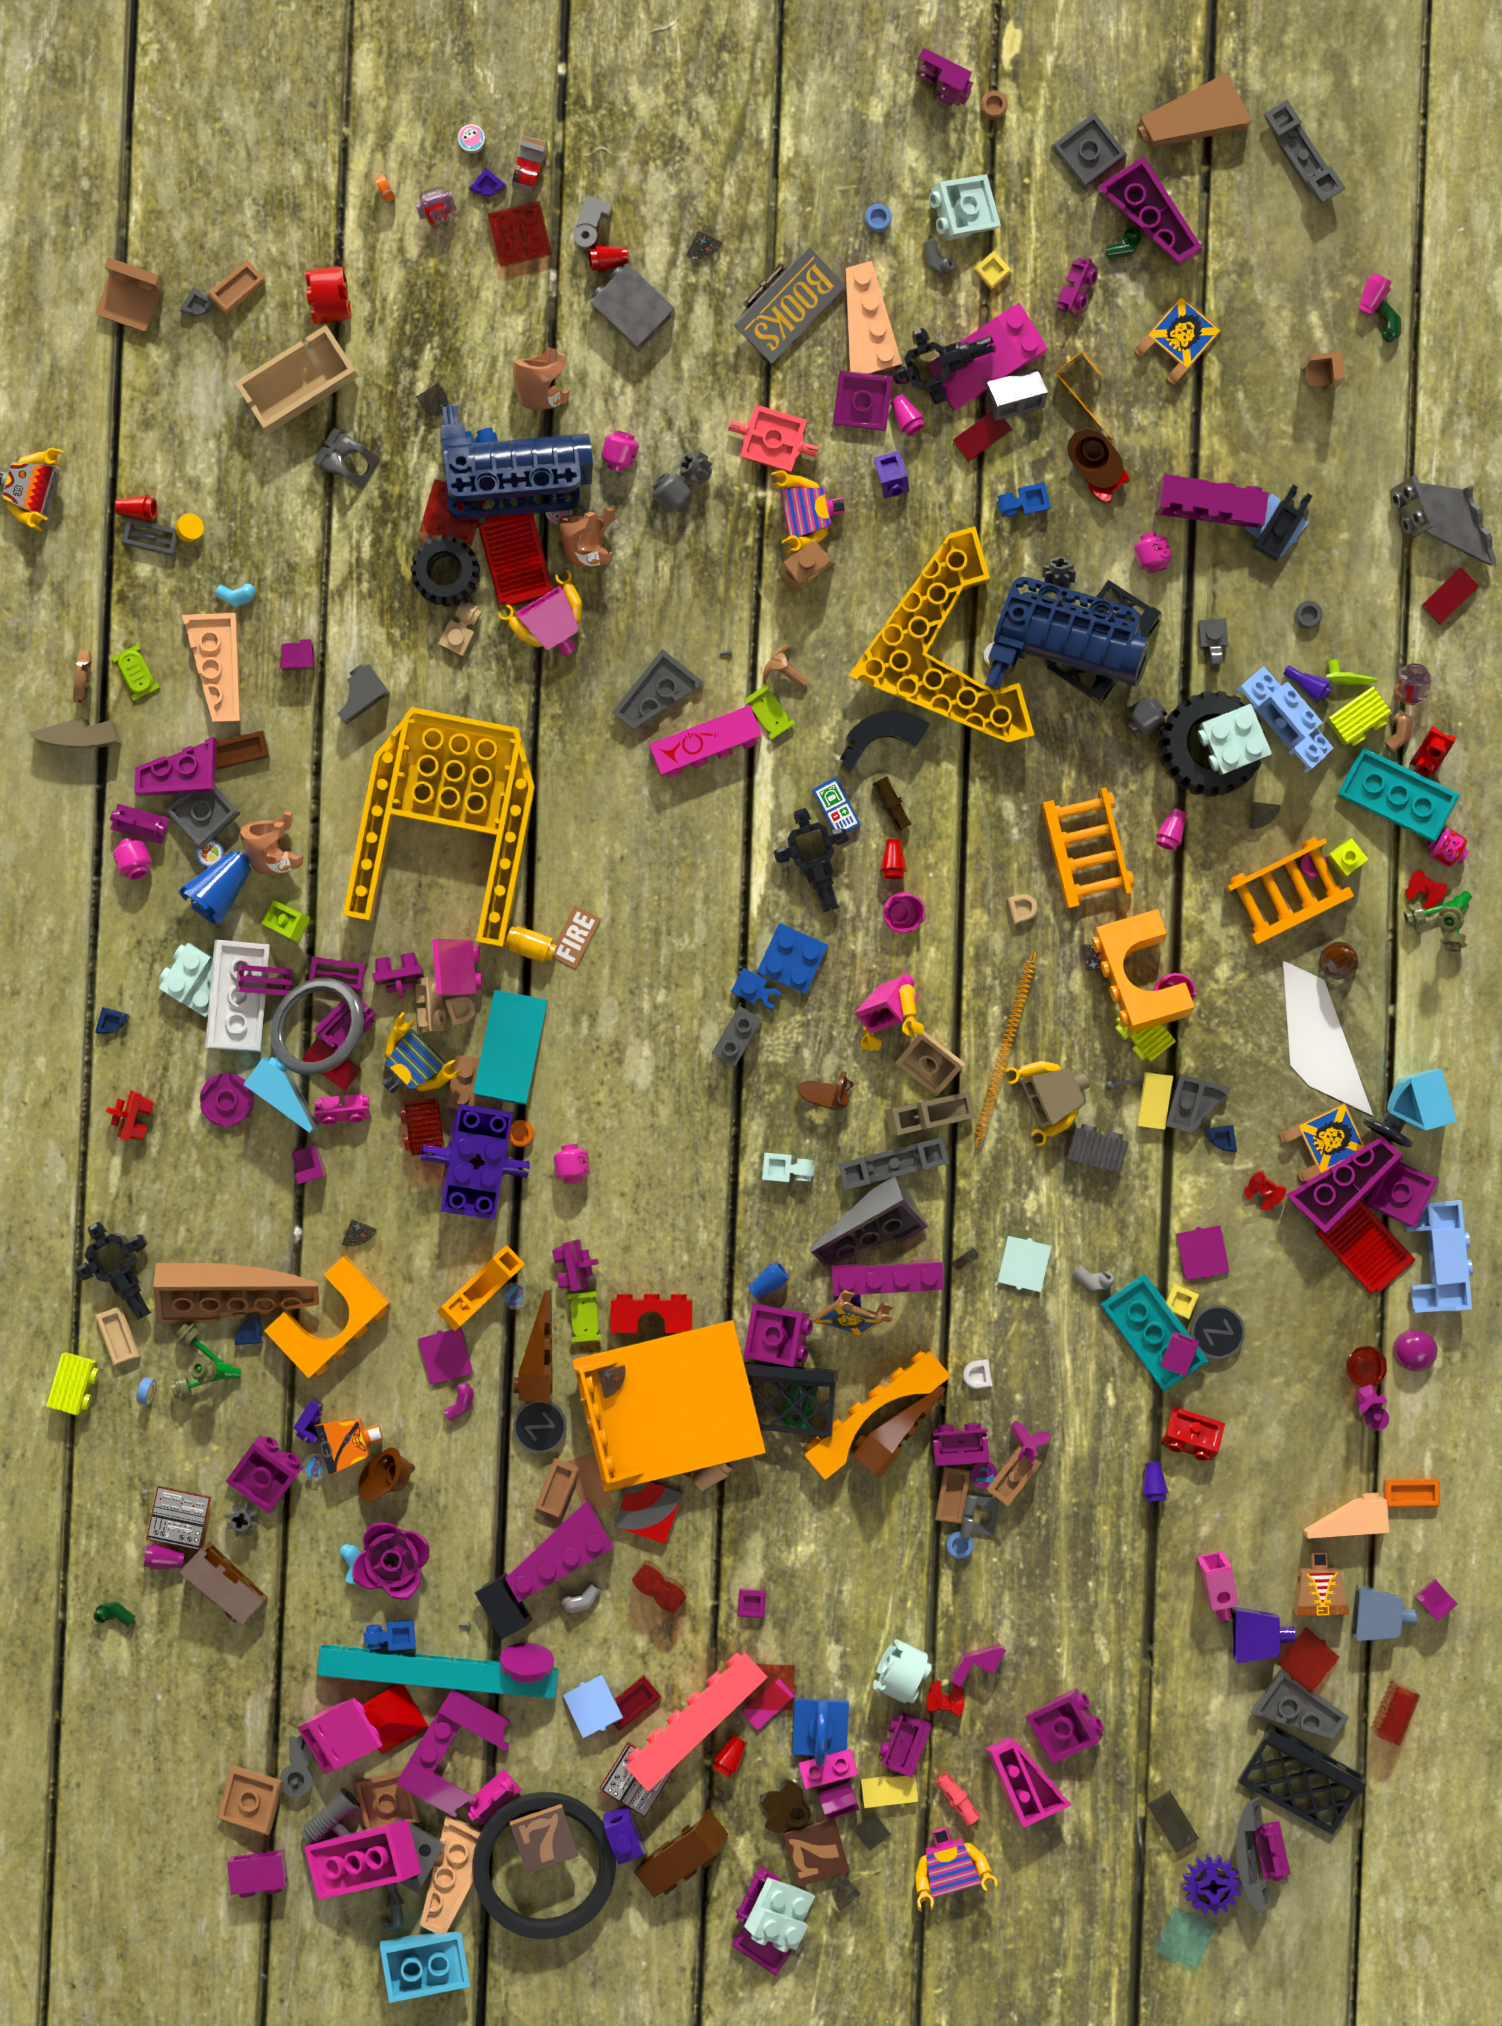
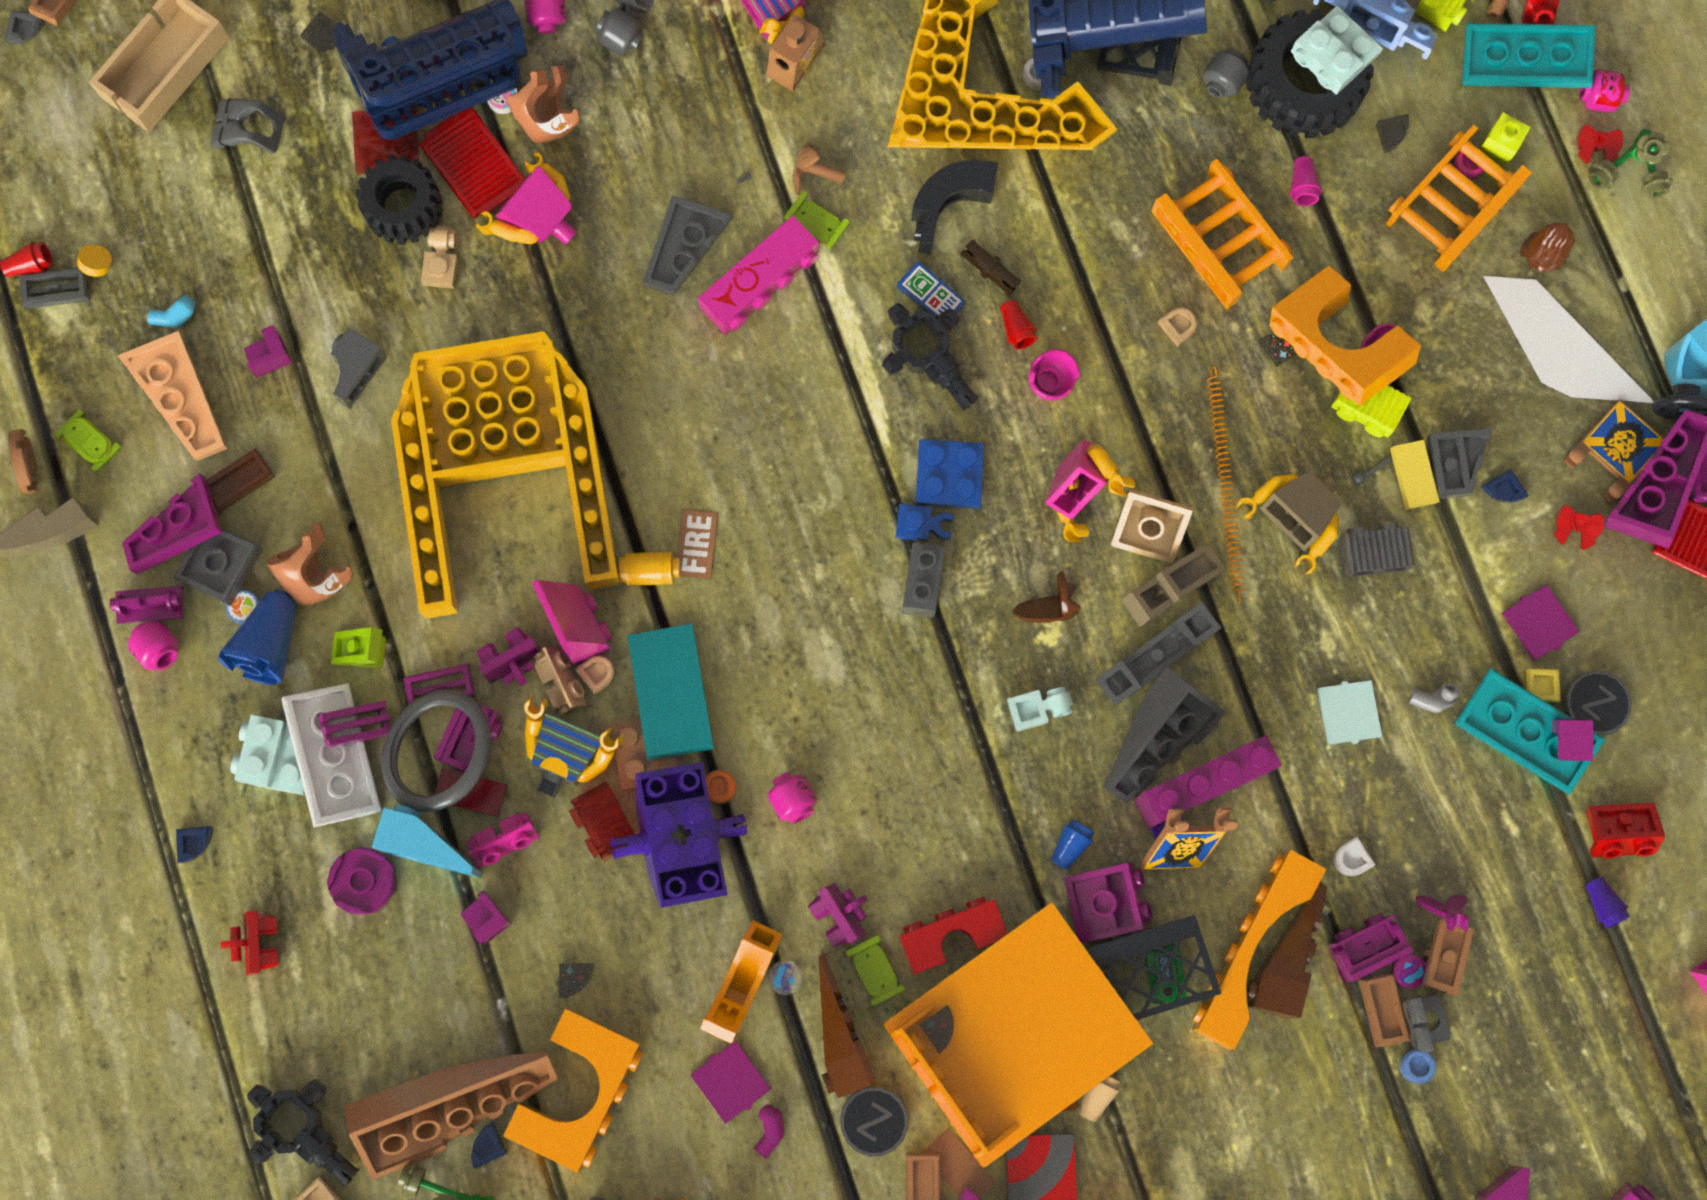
camera: 25 degrees left, 10 degrees down
clear smoke tile [950,1246,979,1270] -> none

